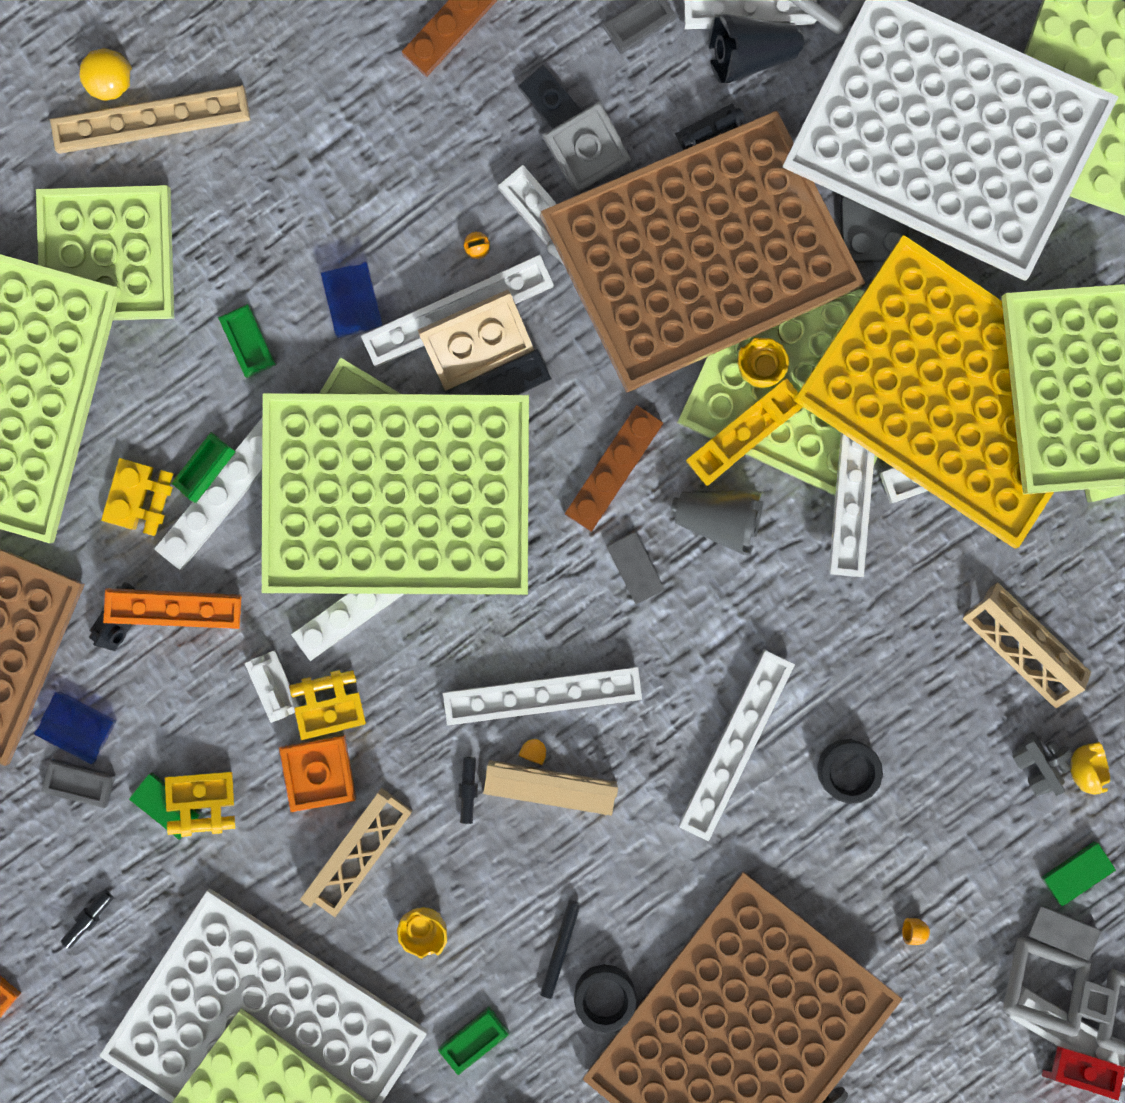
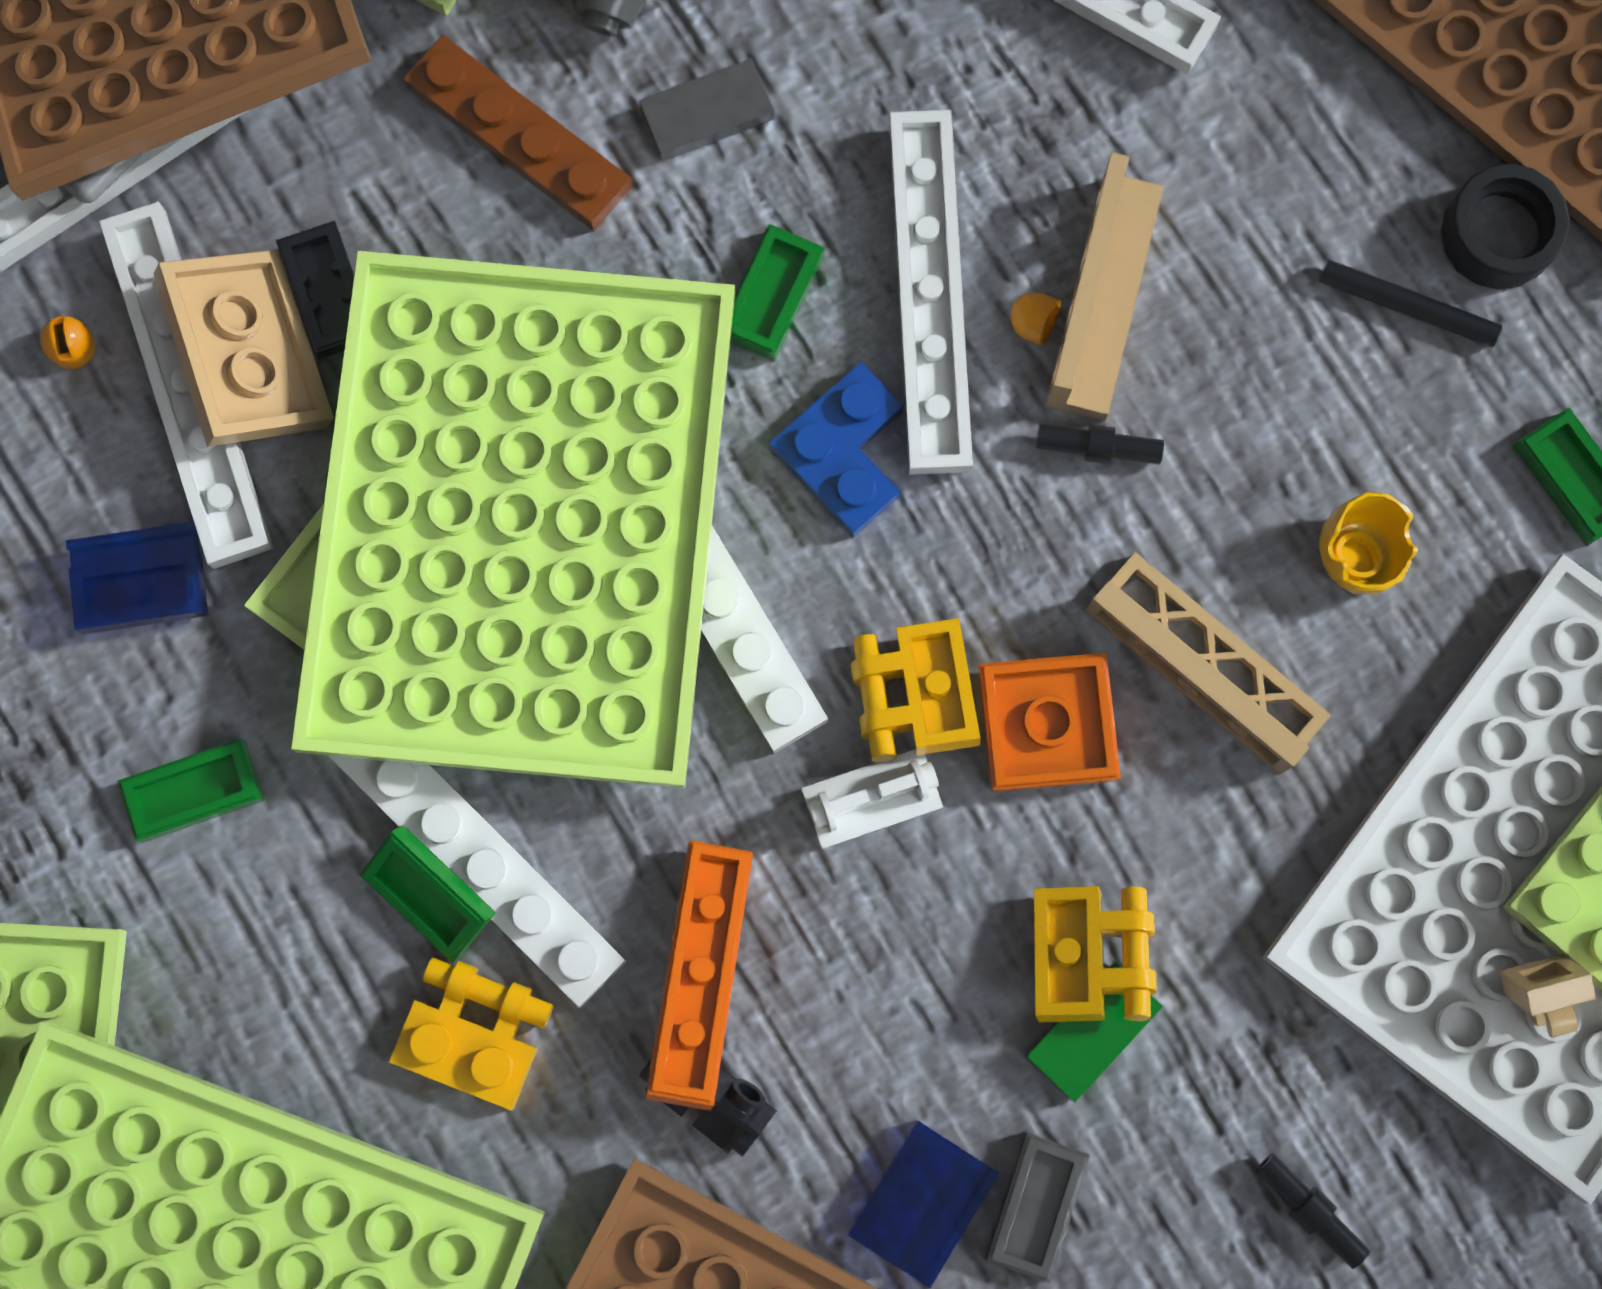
camera: 85 degrees left, 10 degrees down
none -> green tile [730,224,825,362]
none -> blue plate [769,362,903,538]
none -> tan tile [1500,954,1596,1038]

